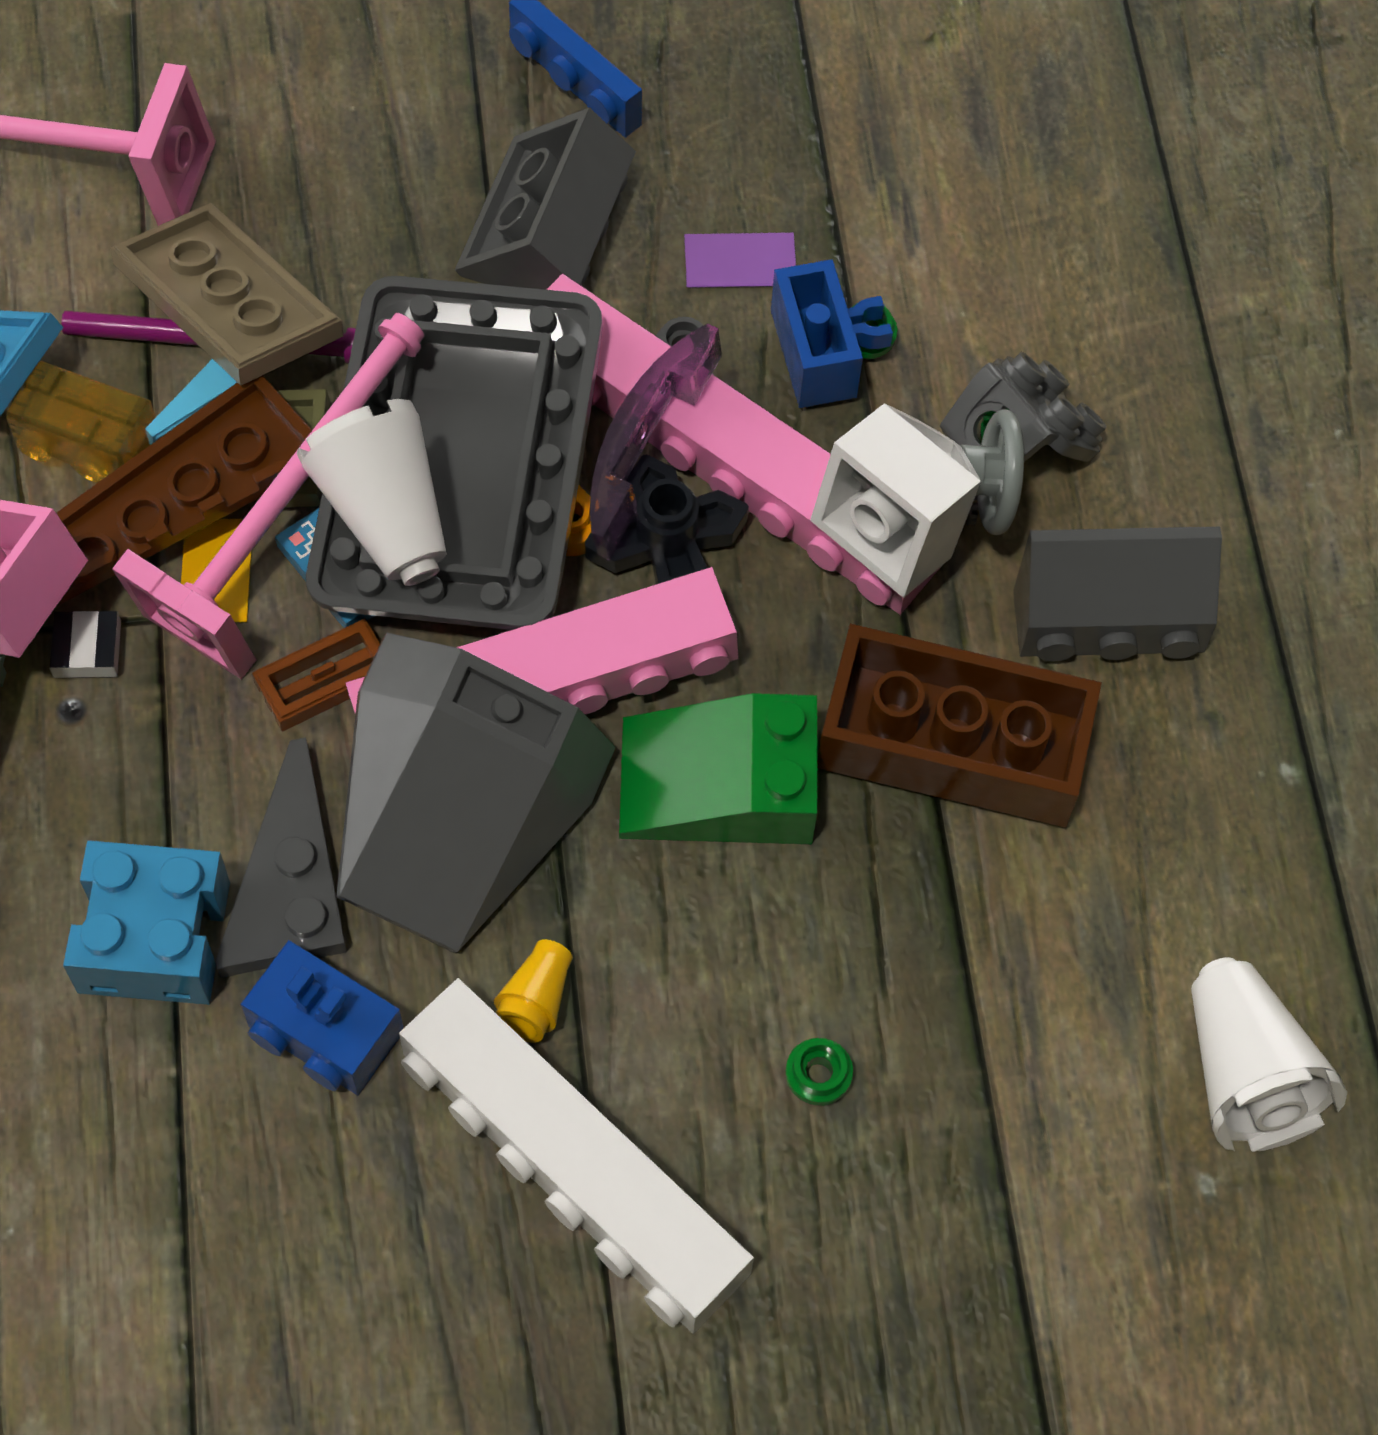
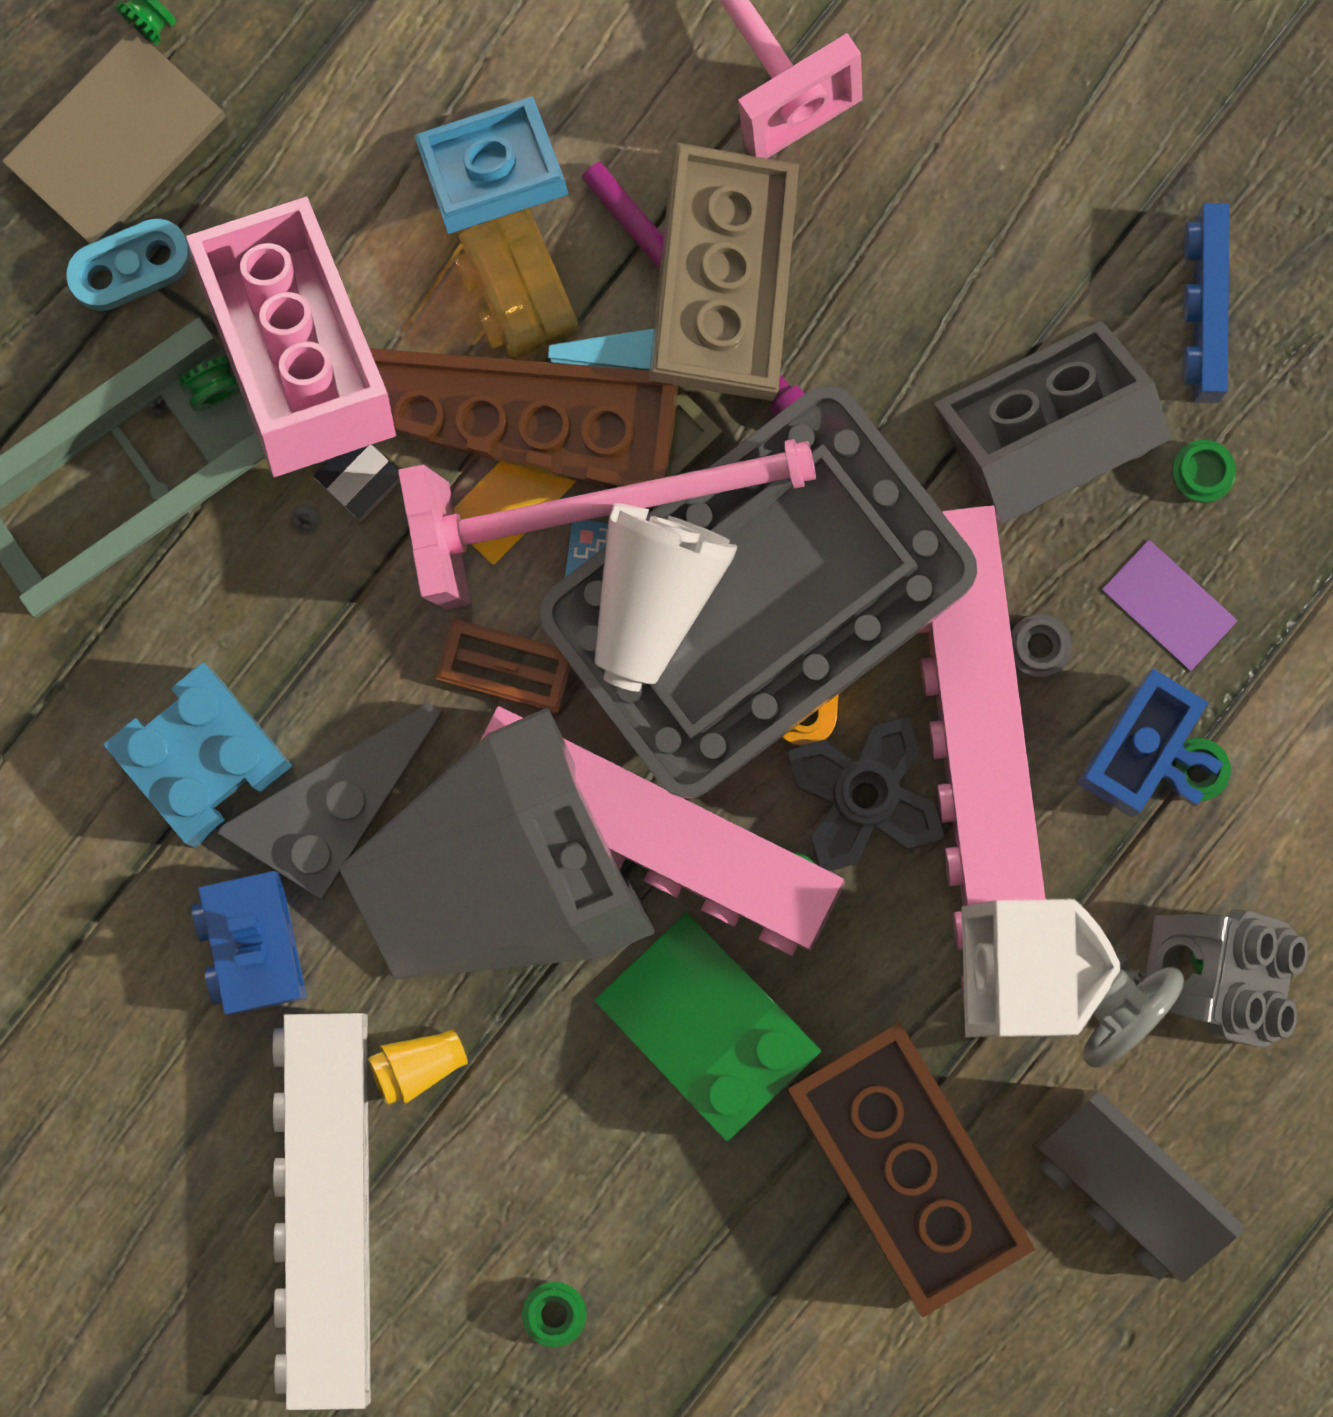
camera: 50 degrees right, 20 degrees up
clear purple slope [590,324,722,560] -> none
none -> green plate [1172,440,1236,504]

